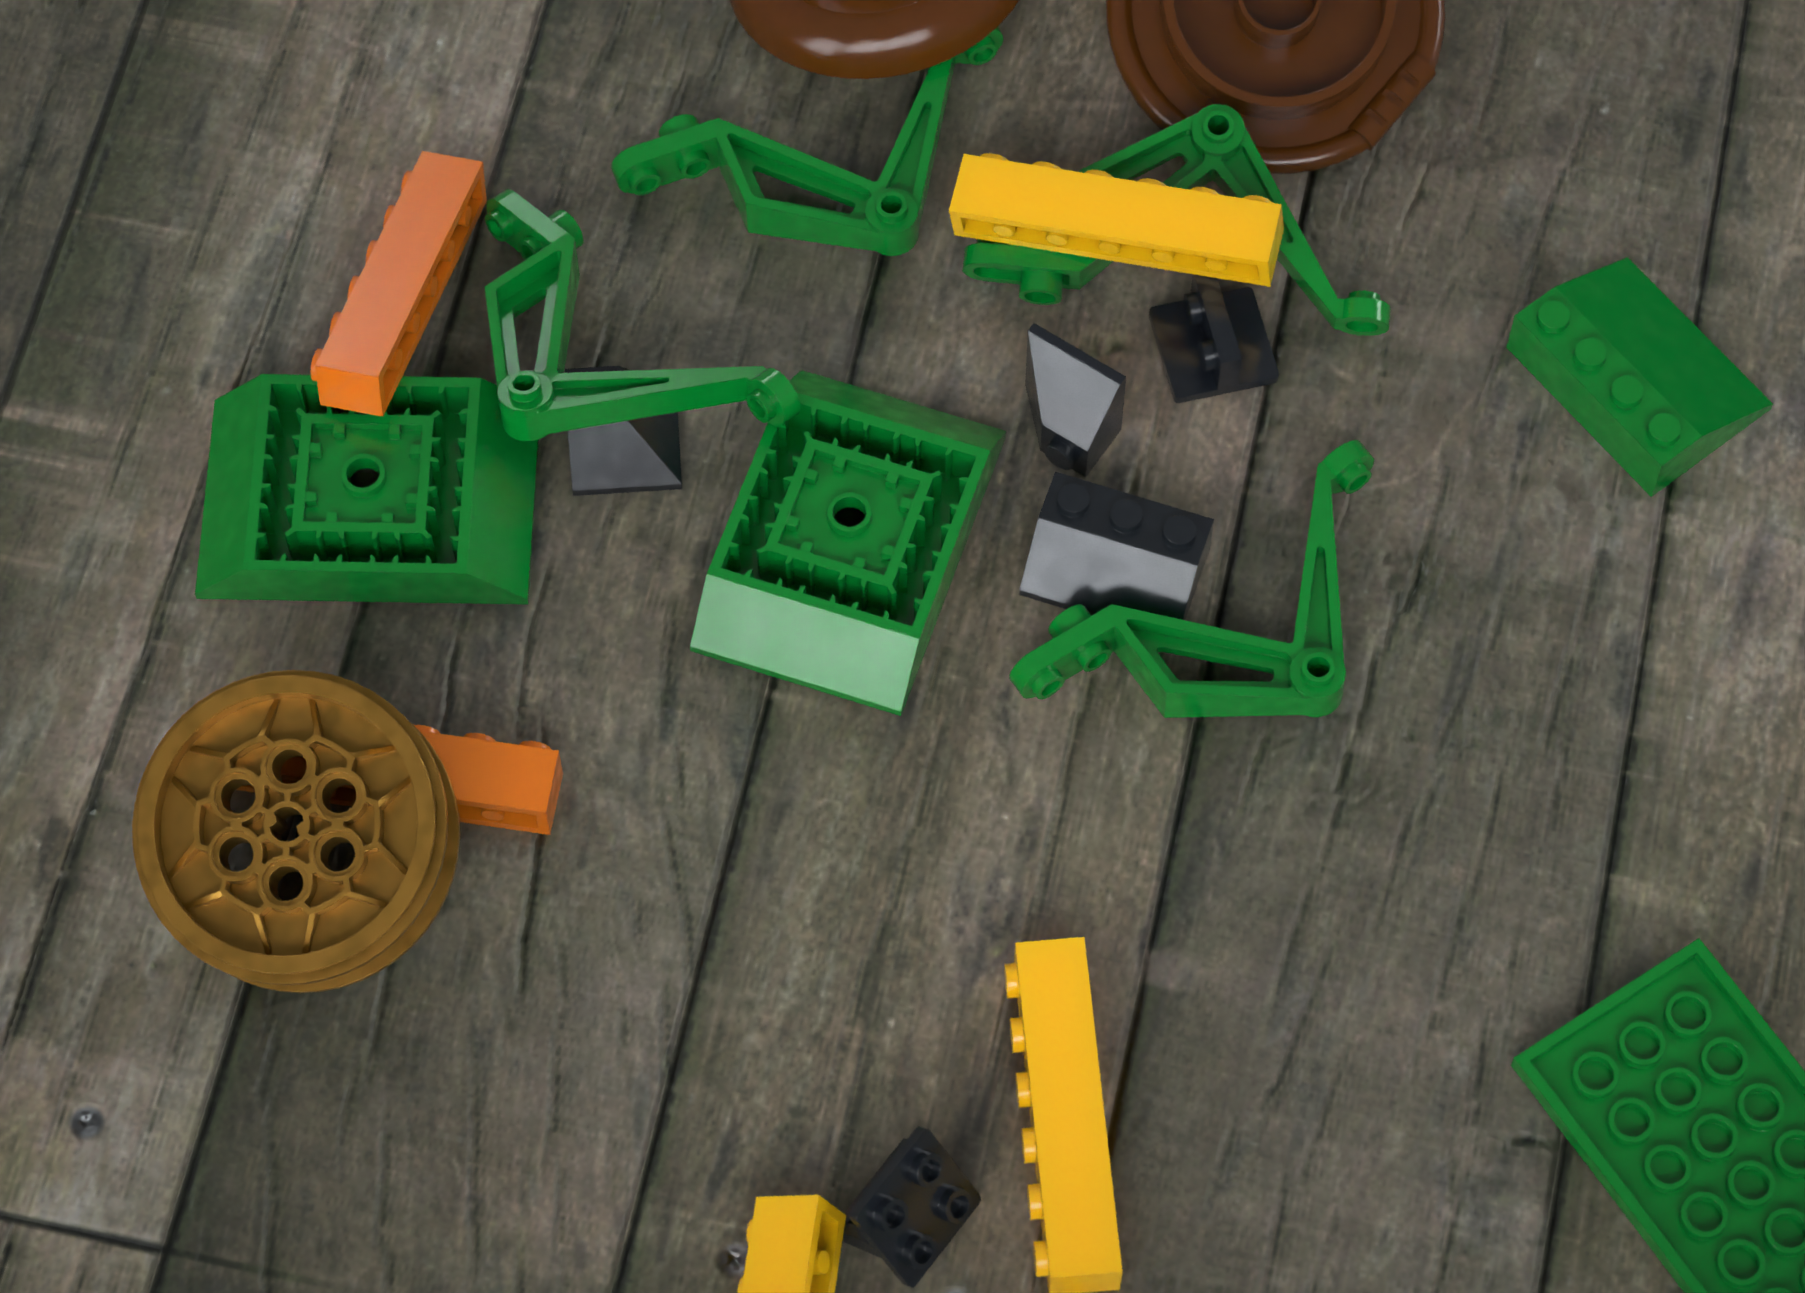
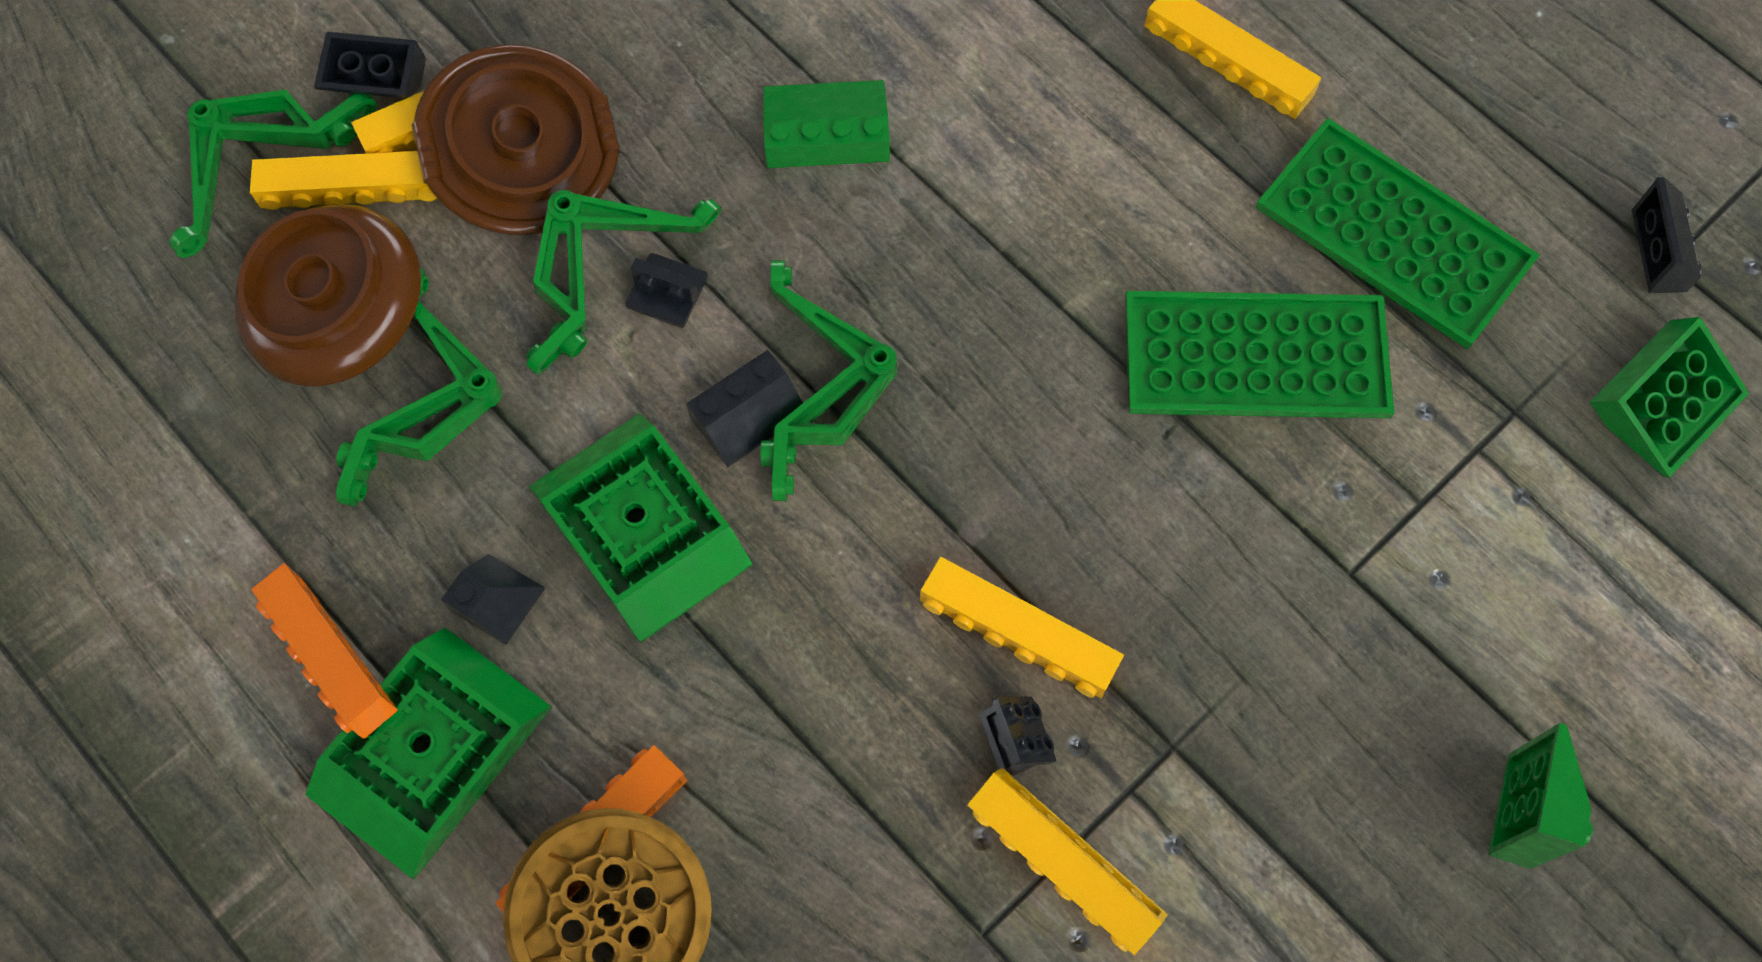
camera: 55 degrees left, 5 degrees up
green piece [484,189,801,441] -> none
yellow brick [949,153,1284,287] -> none
slope [1025,323,1126,477] -> none

